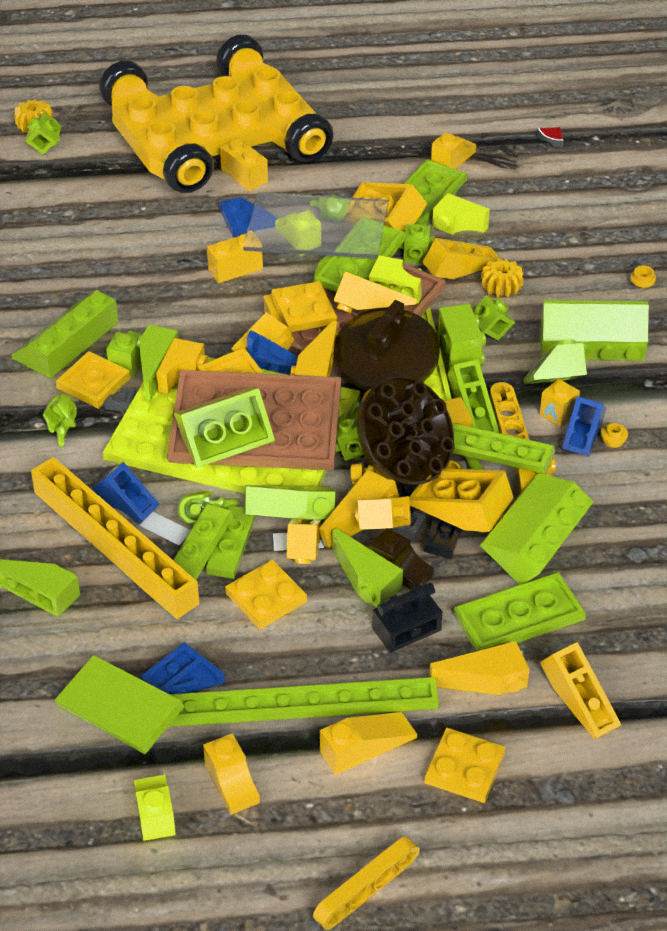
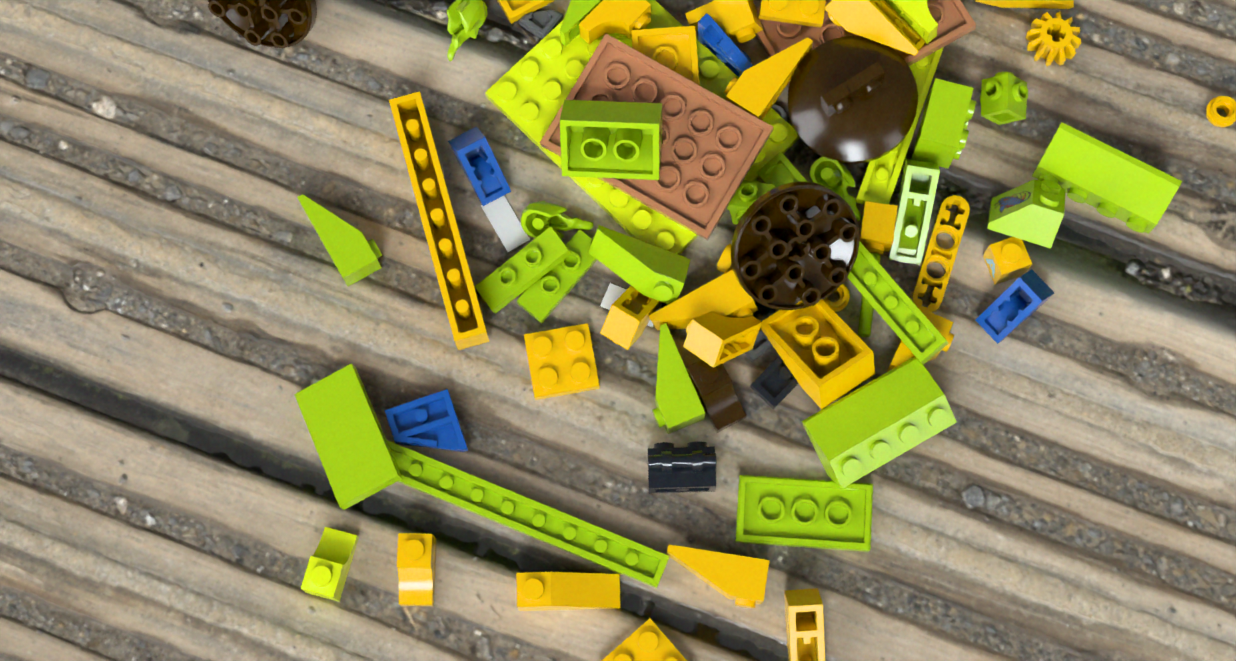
camera: 30 degrees right, 30 degrees up
yellow plate [601,423,628,448] -> none

